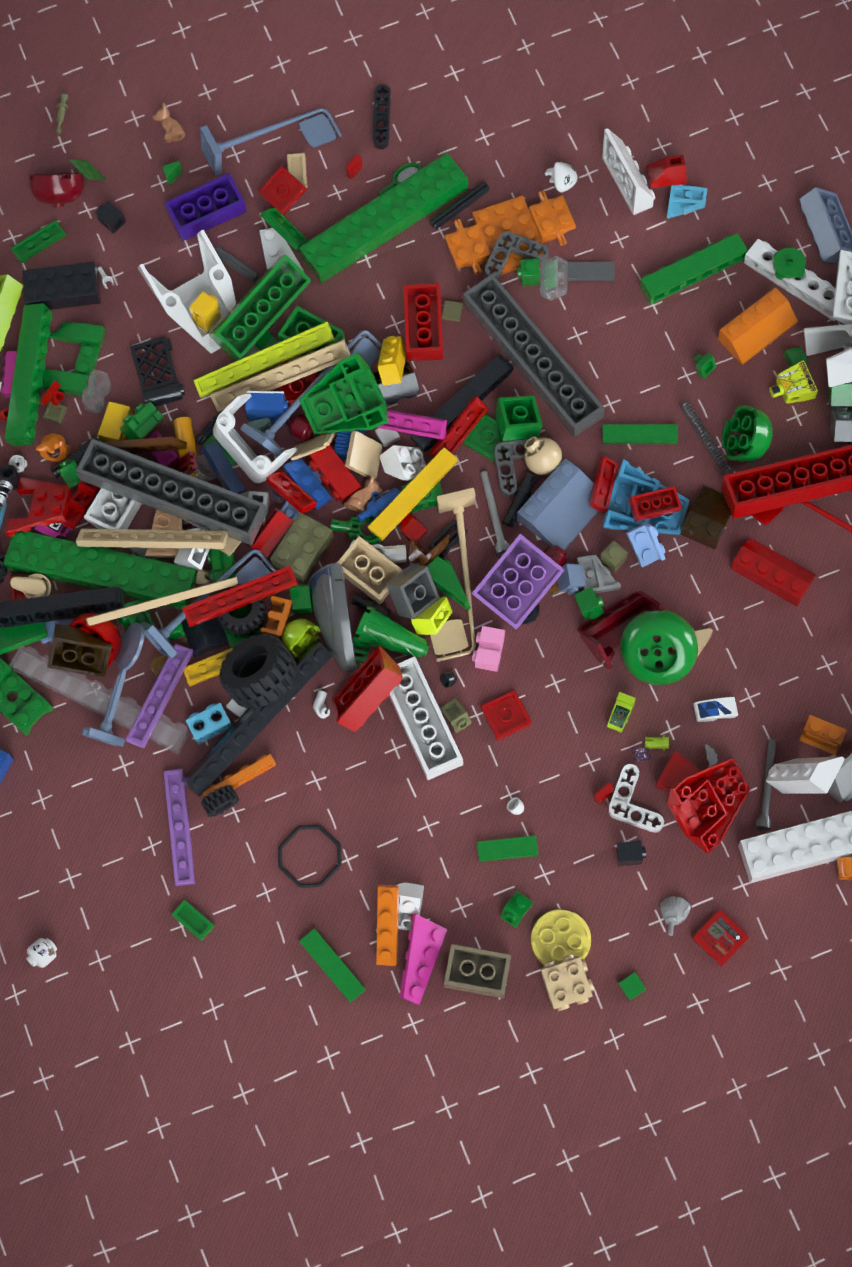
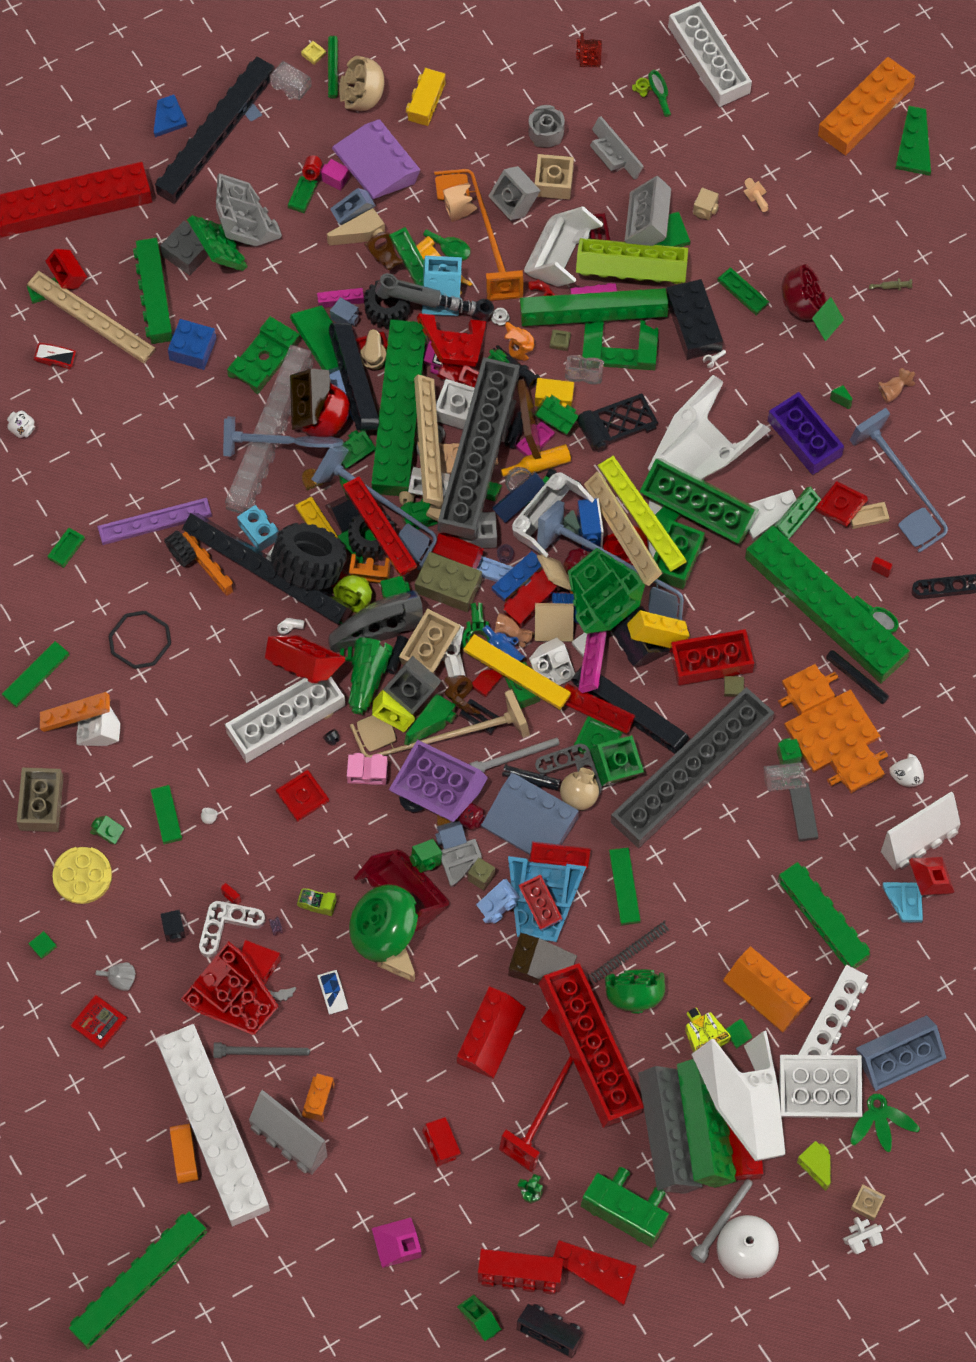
camera: 75 degrees right, 5 degrees down
red tile [40,381,65,406] -> none
tan tile [85,577,238,626] -> none
black brick [95,201,126,234] -> none
medium lavender tile [126,643,193,748] -> none
dark red tile [169,452,198,475] -> none
yellow brick [189,291,221,333] -> none
dark grey axle [215,246,259,282] -> none
red tile [266,470,317,514] -> none
dark pink wing [399,914,447,1005] -> none
olive bracket [439,698,472,733] -> none
dark grey beam [485,232,549,279] -> none
tan brick [540,954,594,1011] -> none
lime pin [645,735,669,751] -> none
green tile [693,353,717,379] -> none
white slope [766,757,845,794] -> none
green piece [773,248,806,280] -> none

